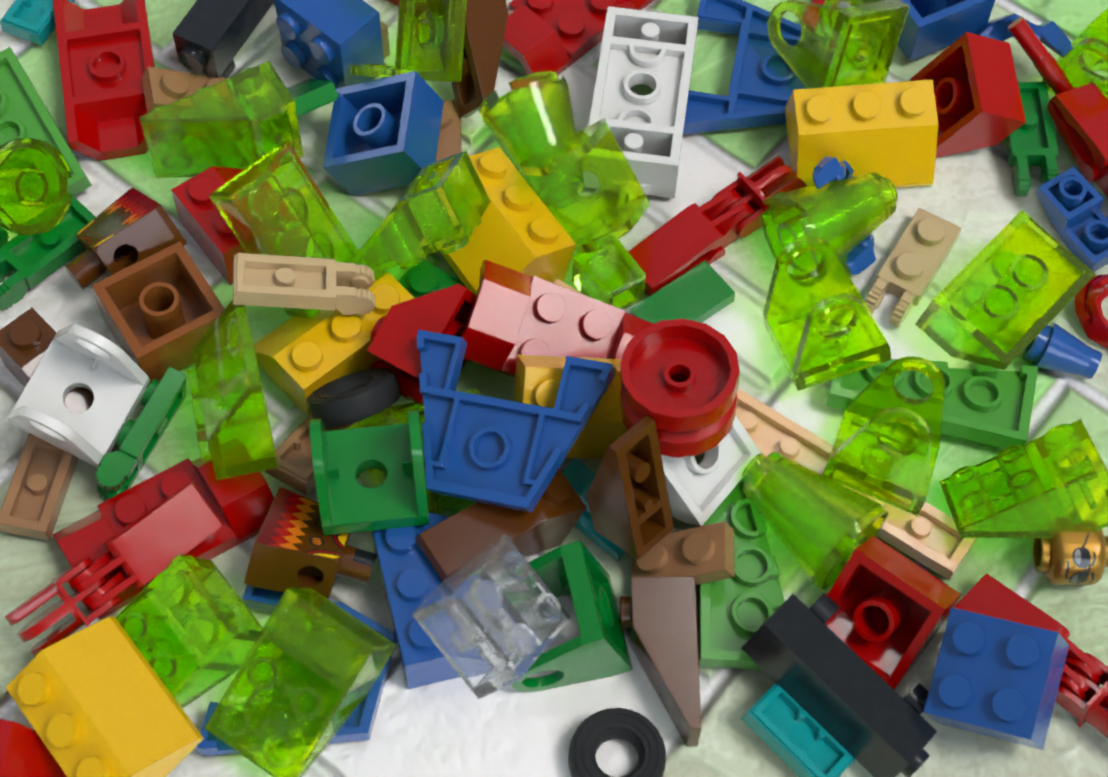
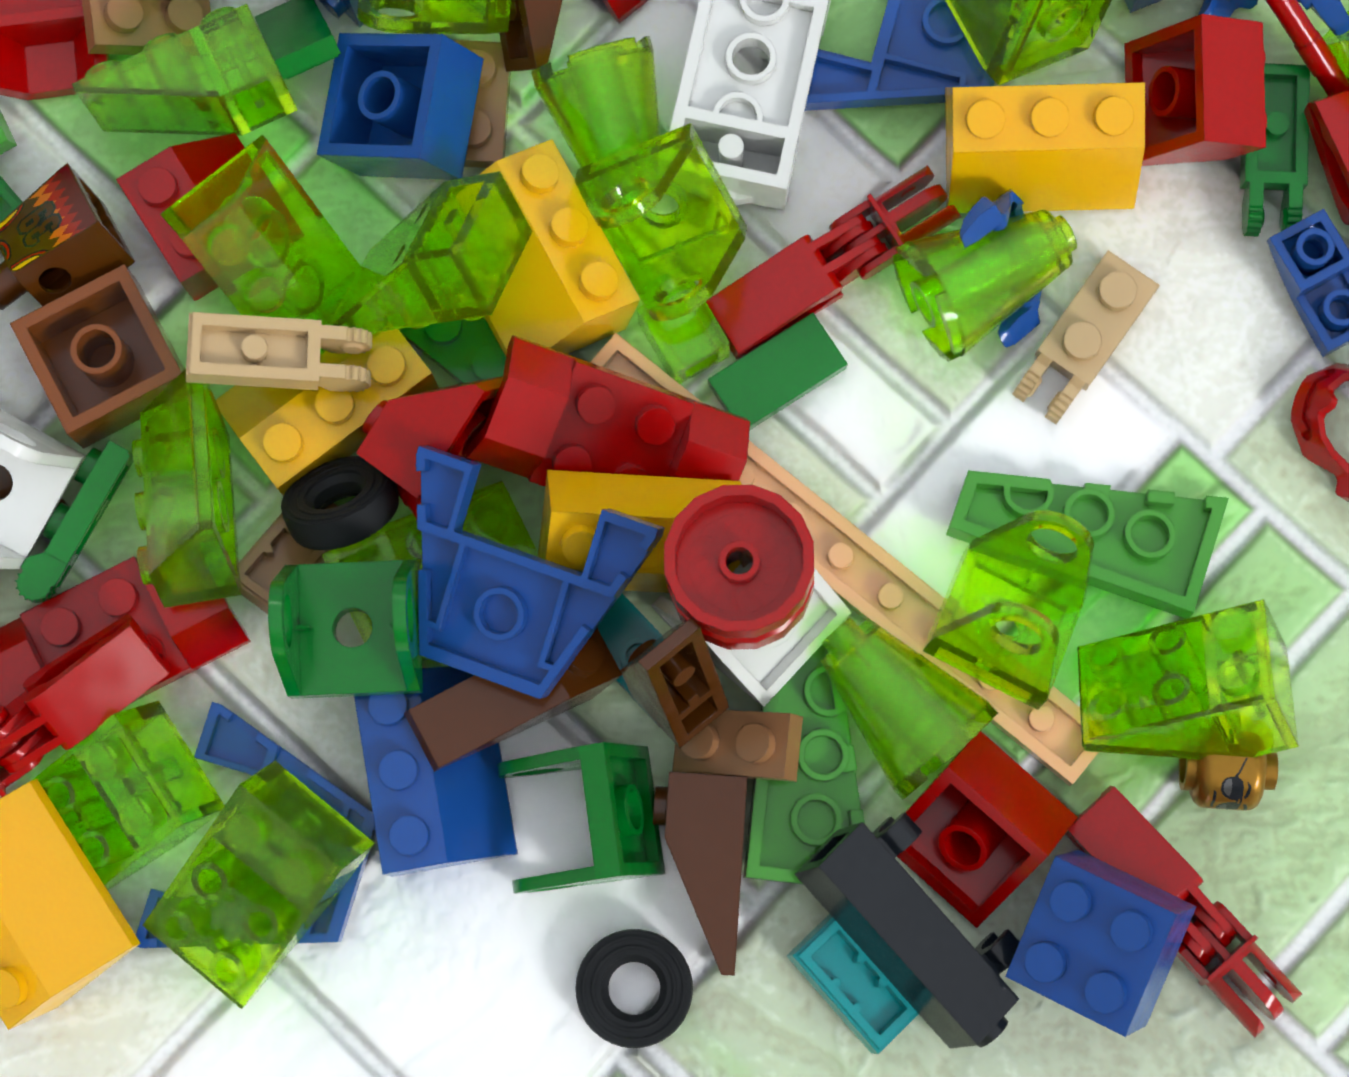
camera: 10 degrees right, 20 degrees up
reddish brown torso [244,487,377,600] -> none
clear slope [412,534,571,699] -> none
clear neon green hose [763,236,891,391] -> none
clear neon green slope [915,210,1096,370] -> none
blue cone [1023,321,1102,379] -> none

